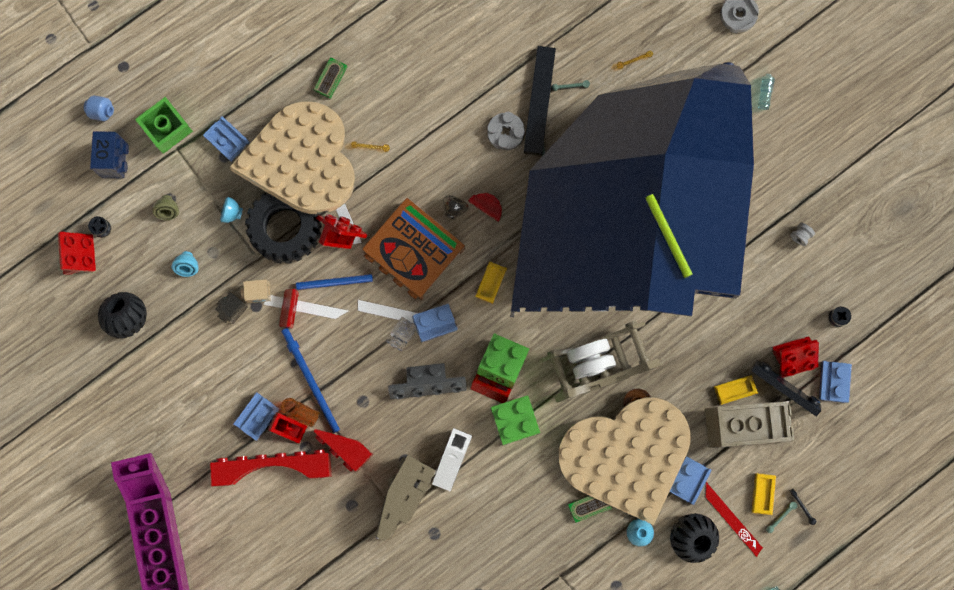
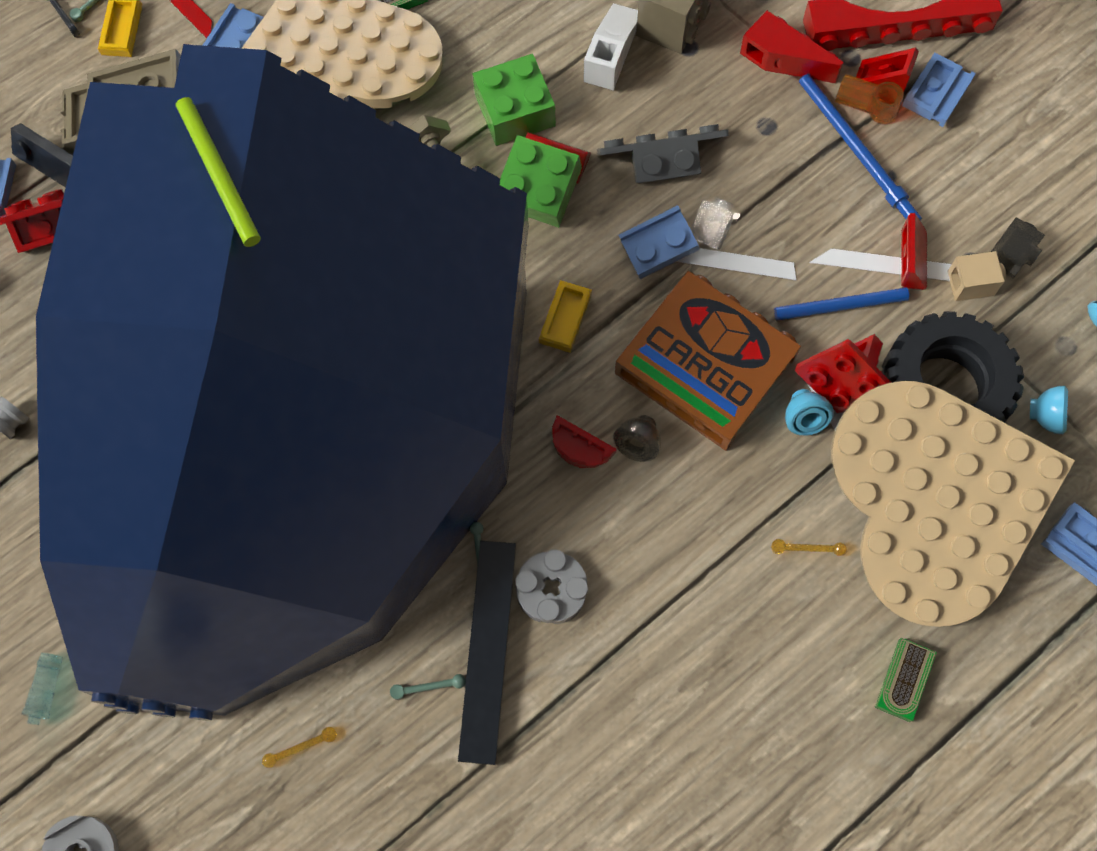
camera: 175 degrees right, 10 degrees down
none -> medium azure brick [785,389,834,436]

